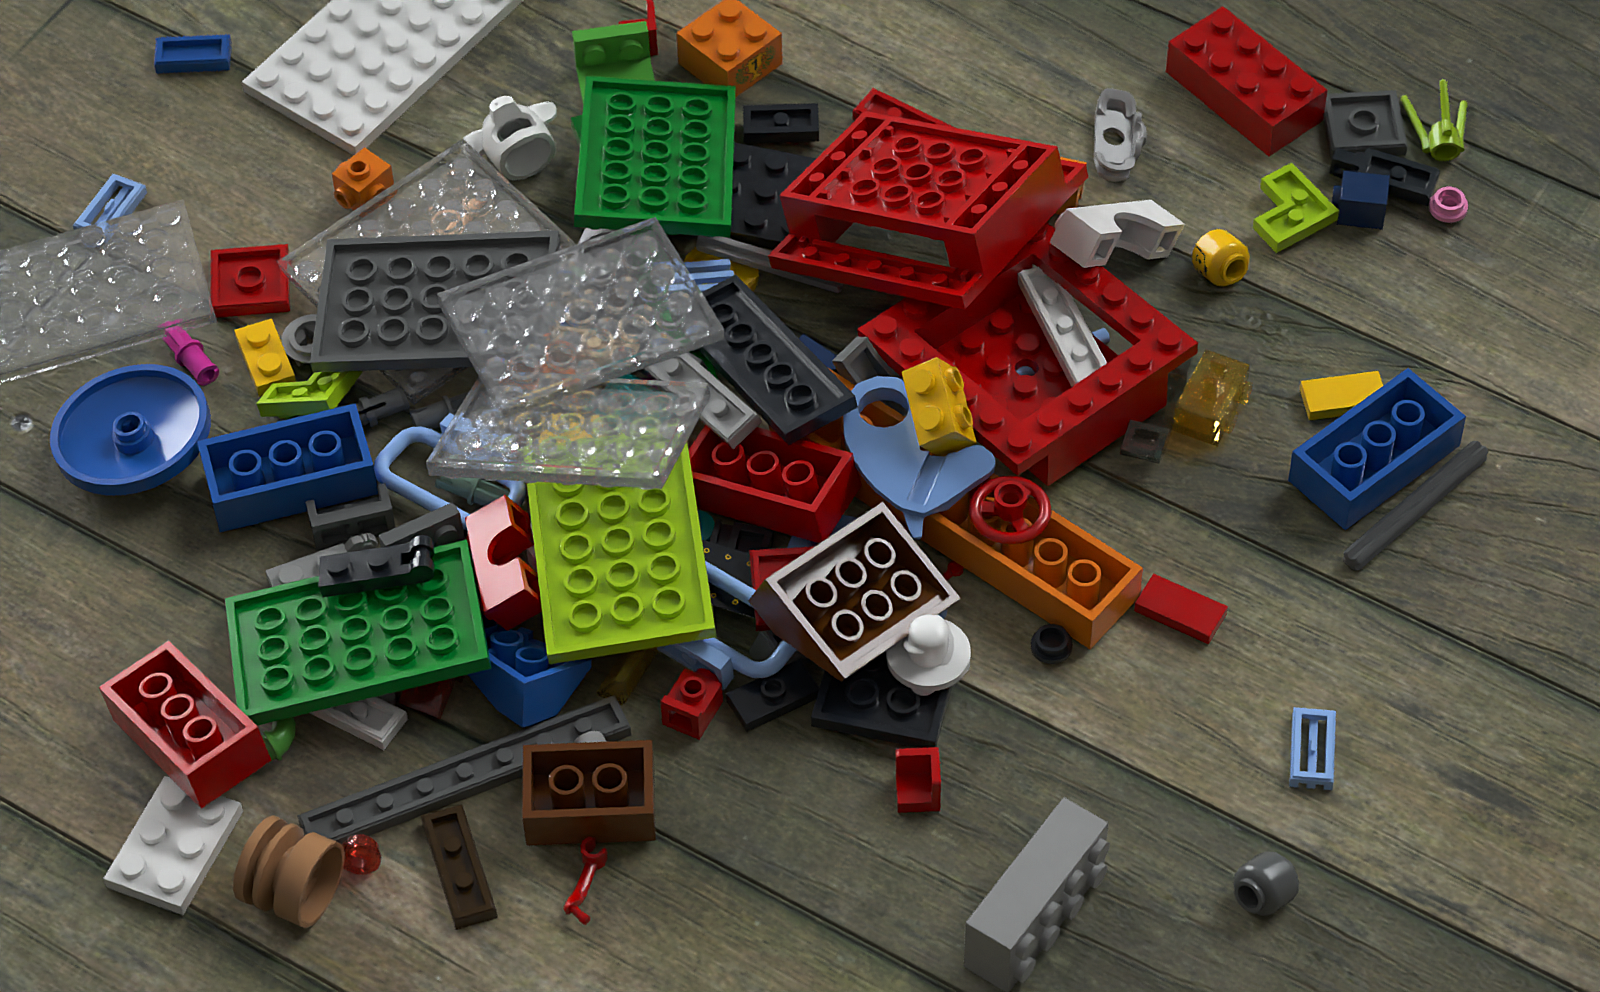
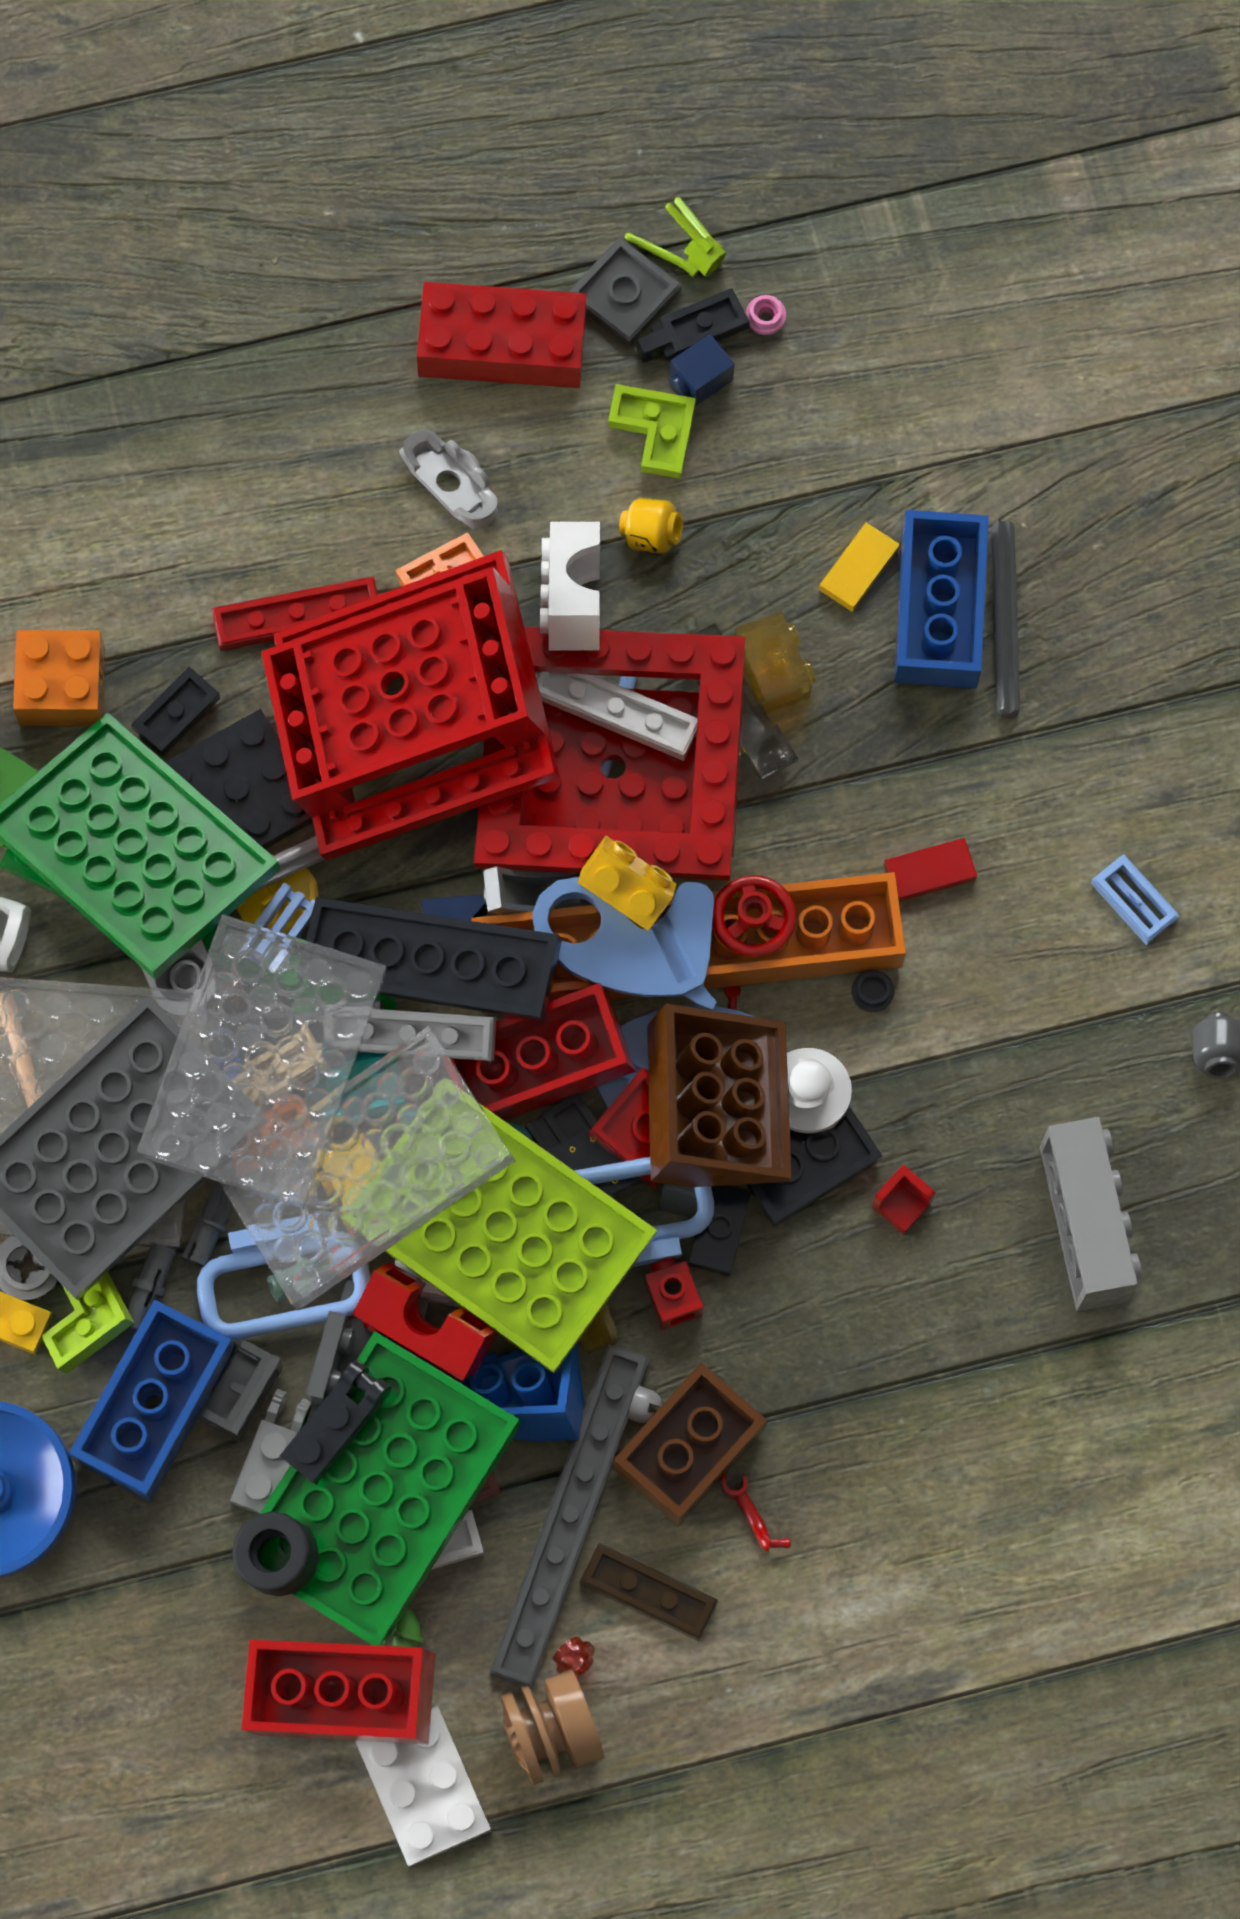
camera: 50 degrees left, 20 degrees up
none -> black tyre [232,1511,319,1597]

